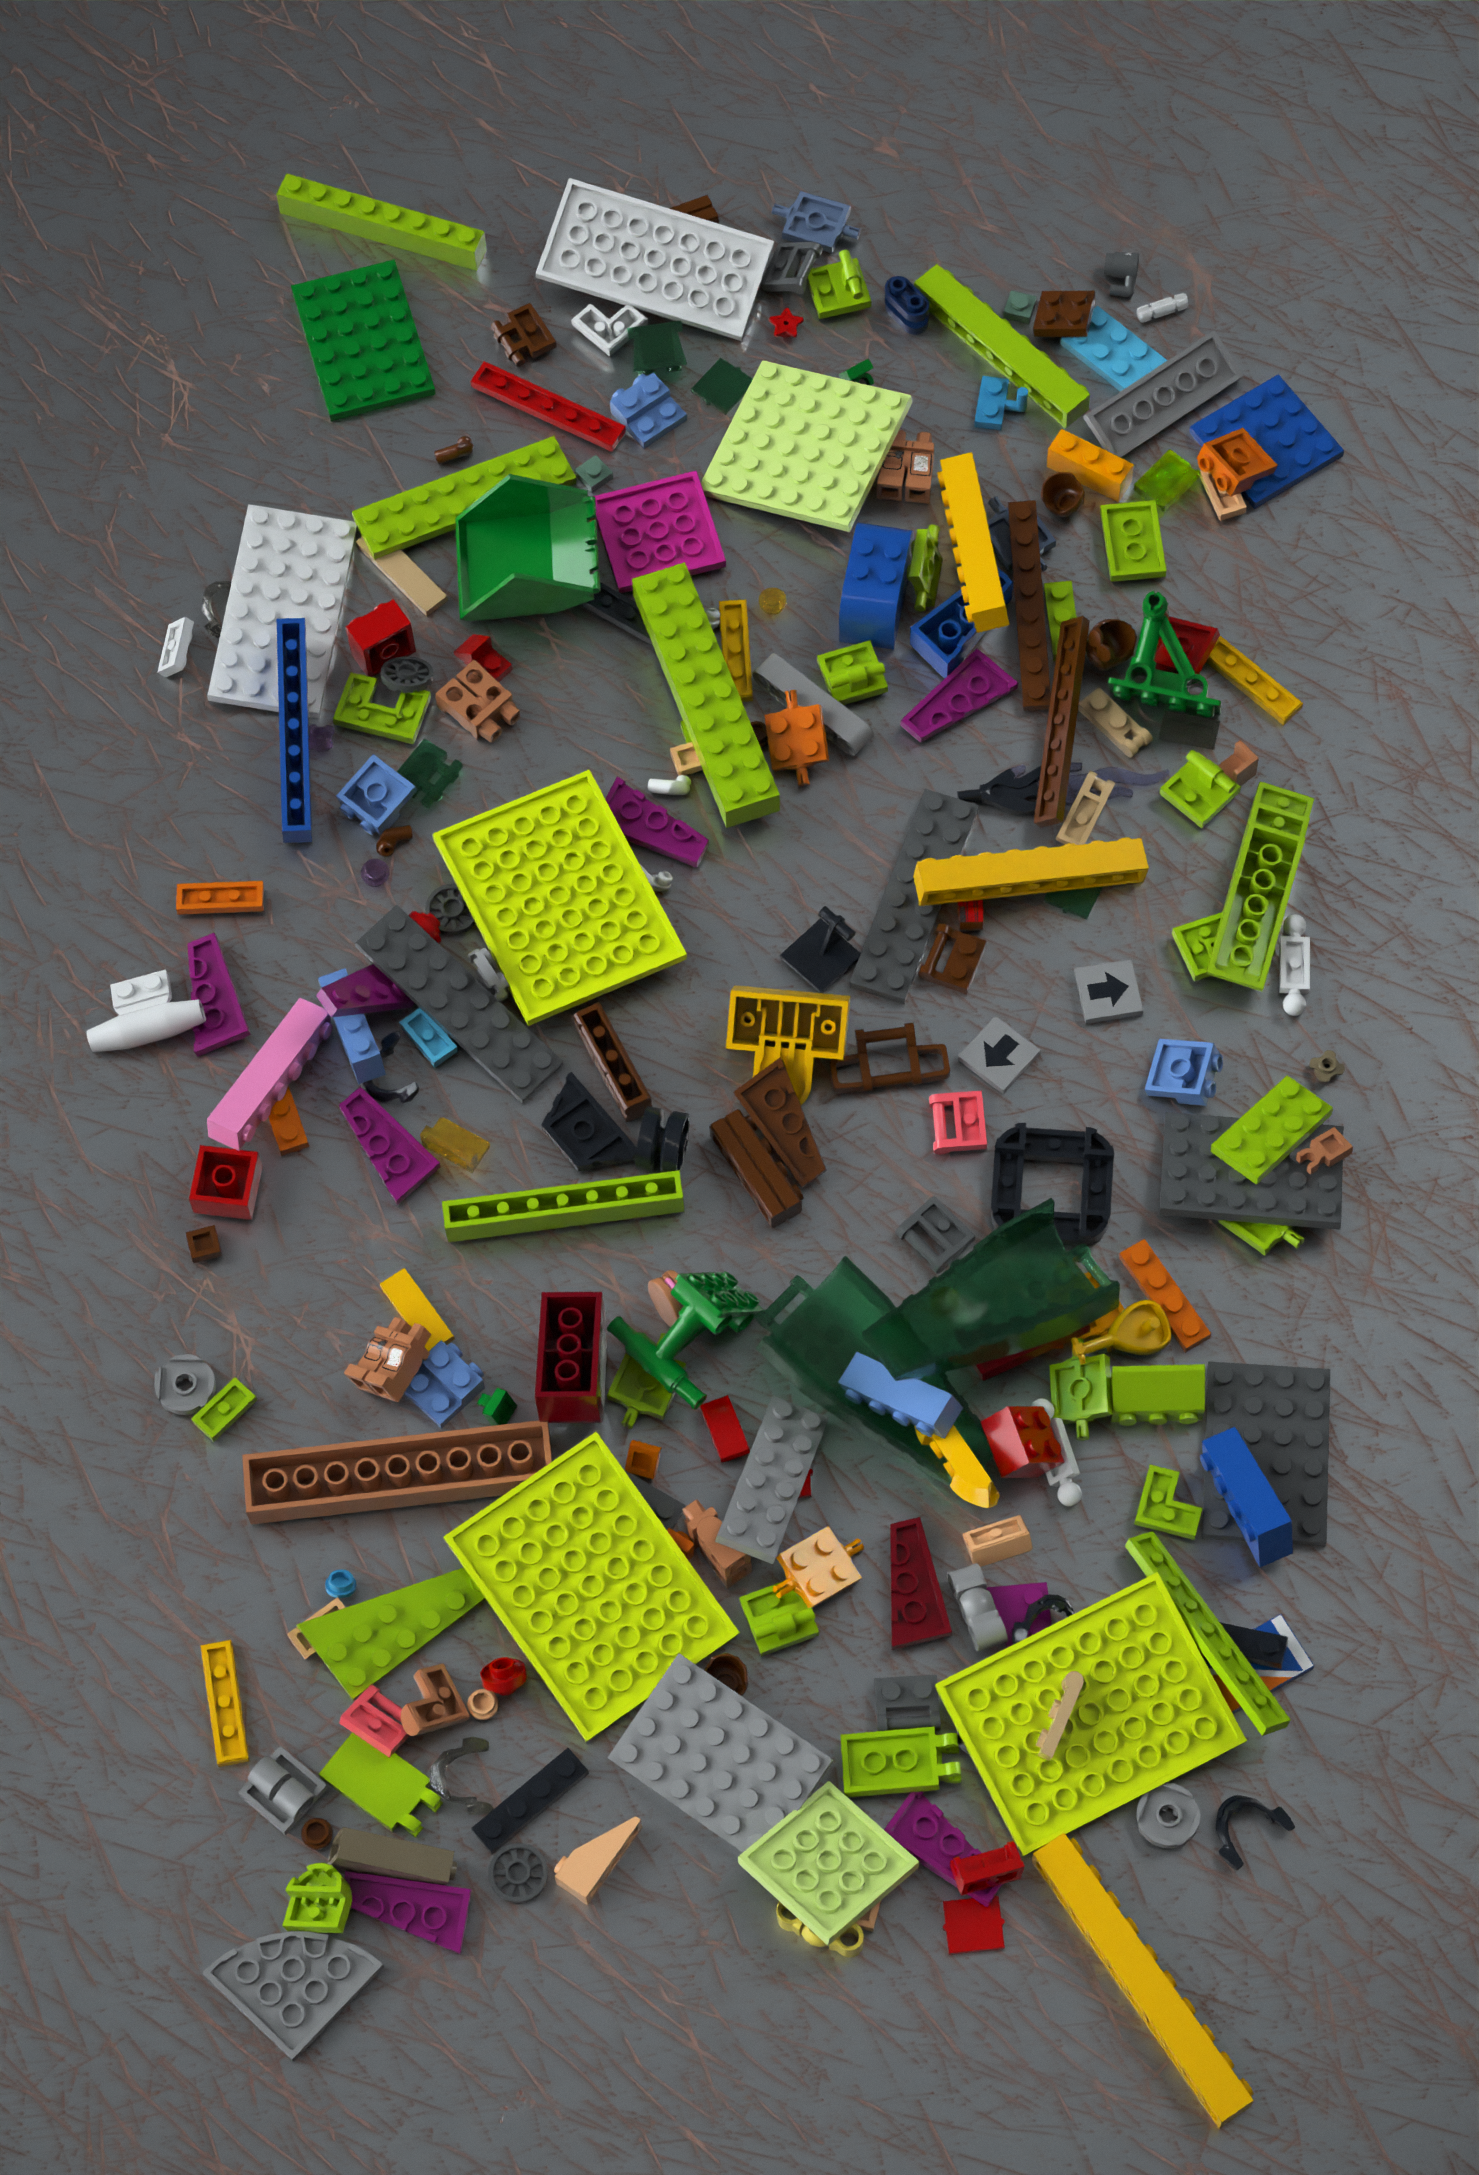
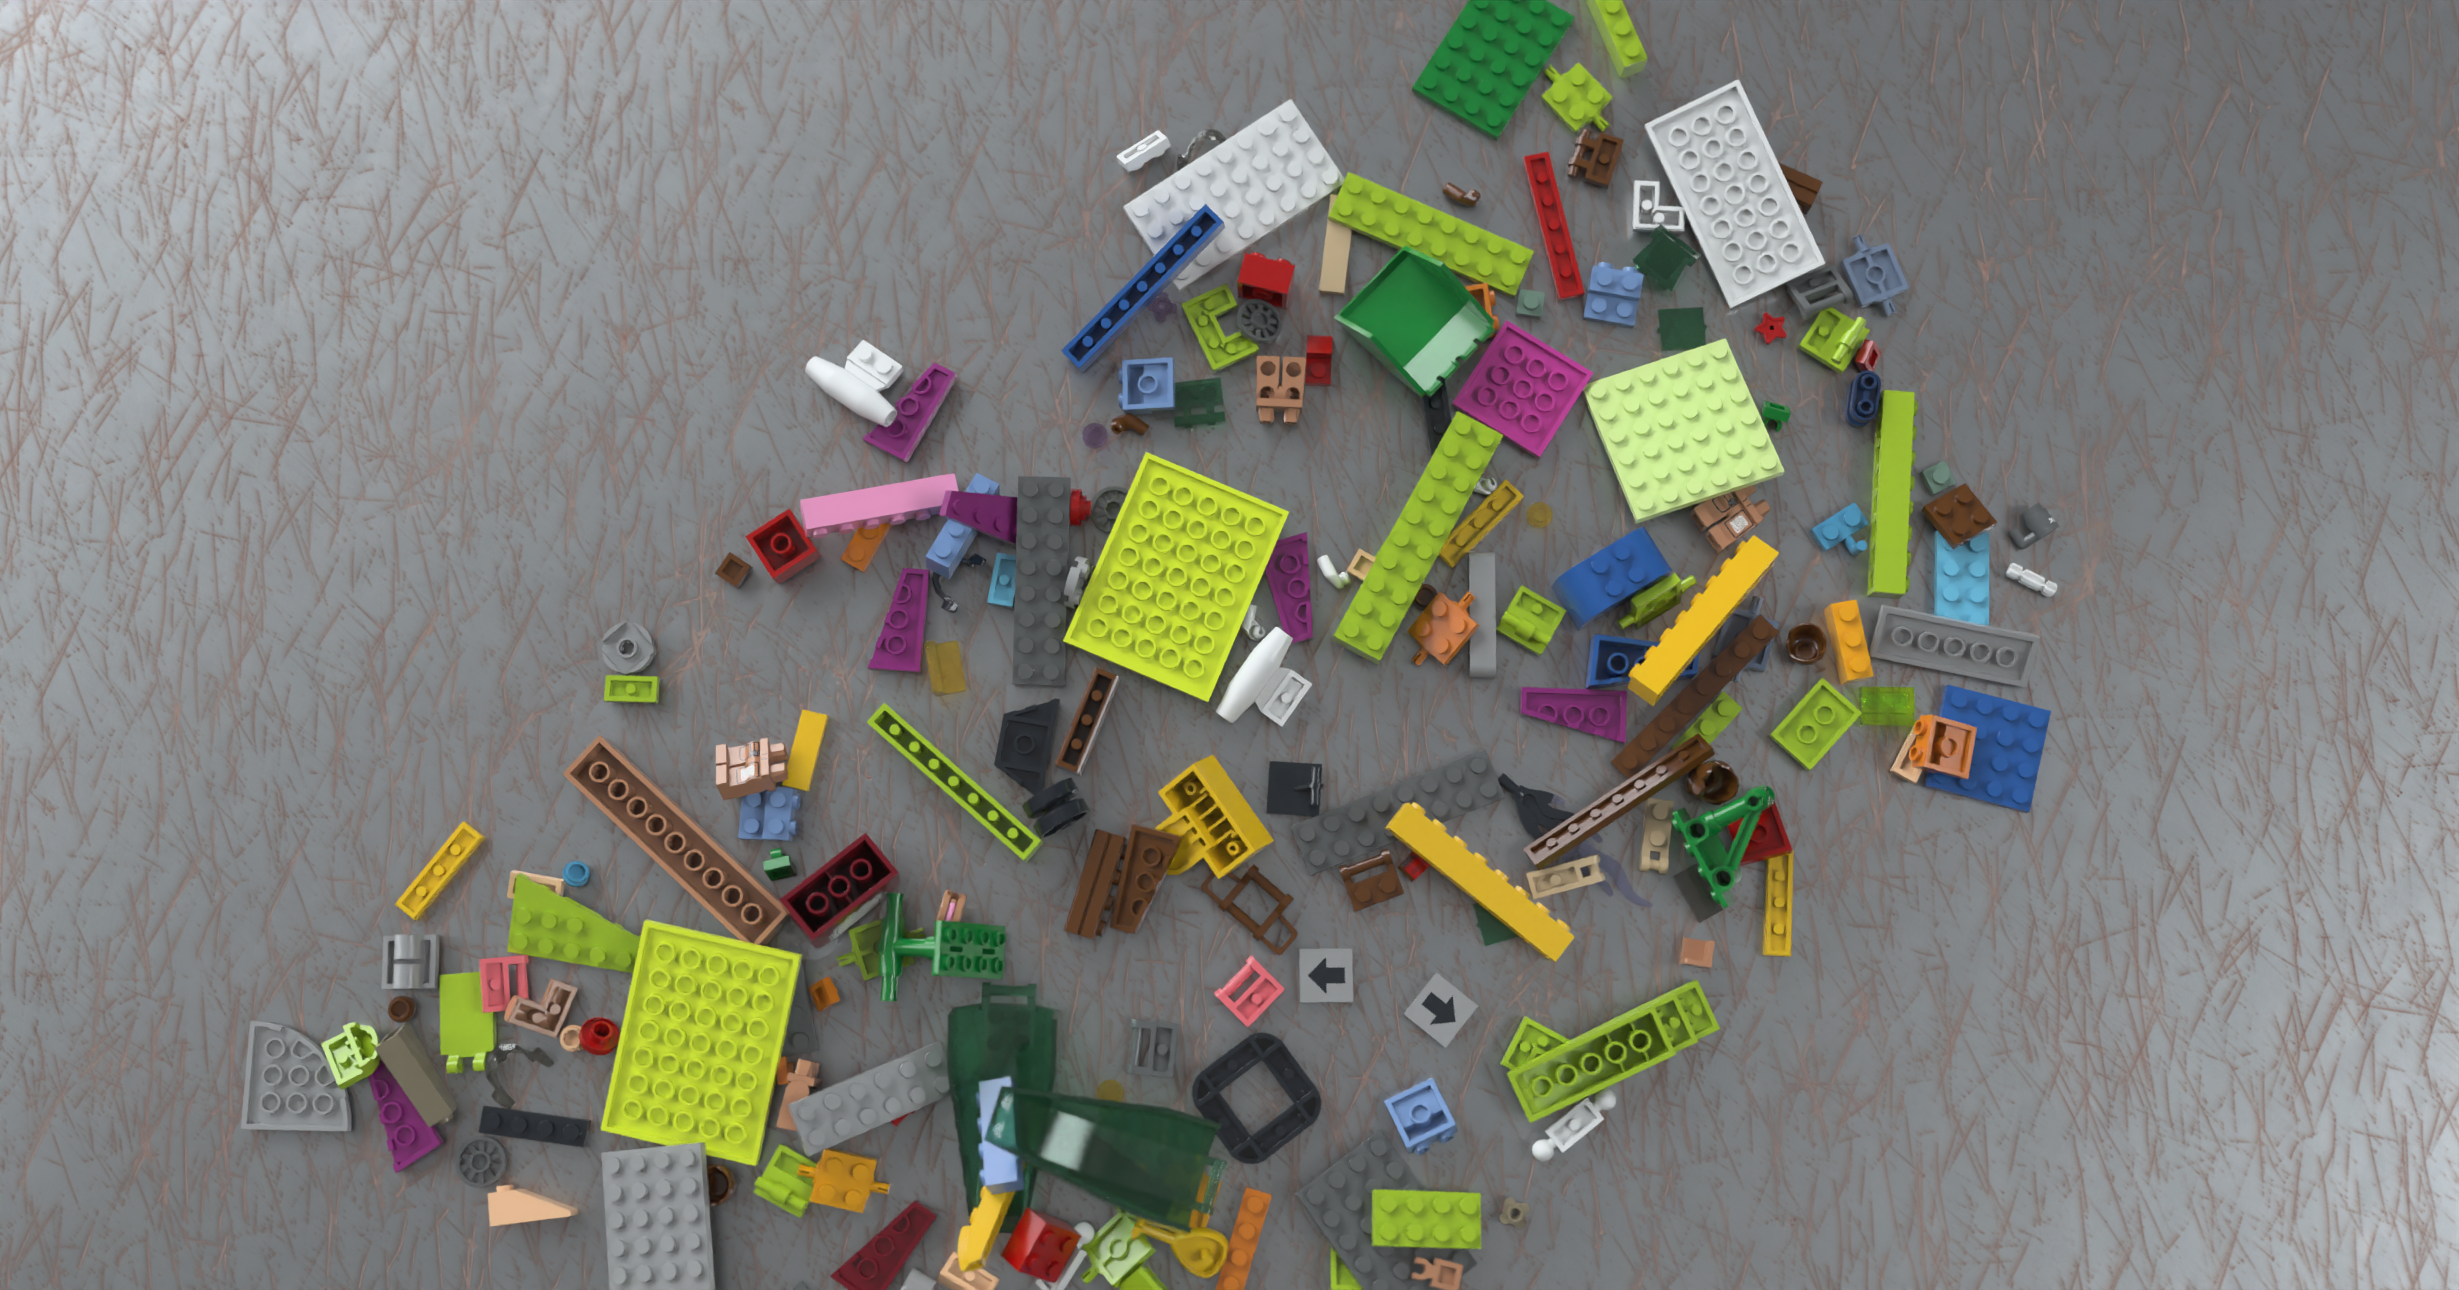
camera: 50 degrees right, 15 degrees up
orange plate [176,881,264,915] -> none
red slope [700,1395,750,1463] -> none
lime plate [1159,750,1241,828] -> none
none -> white plate [1216,627,1312,726]
none -> lime plate [1541,62,1613,134]
none -> red plate [1855,339,1882,372]

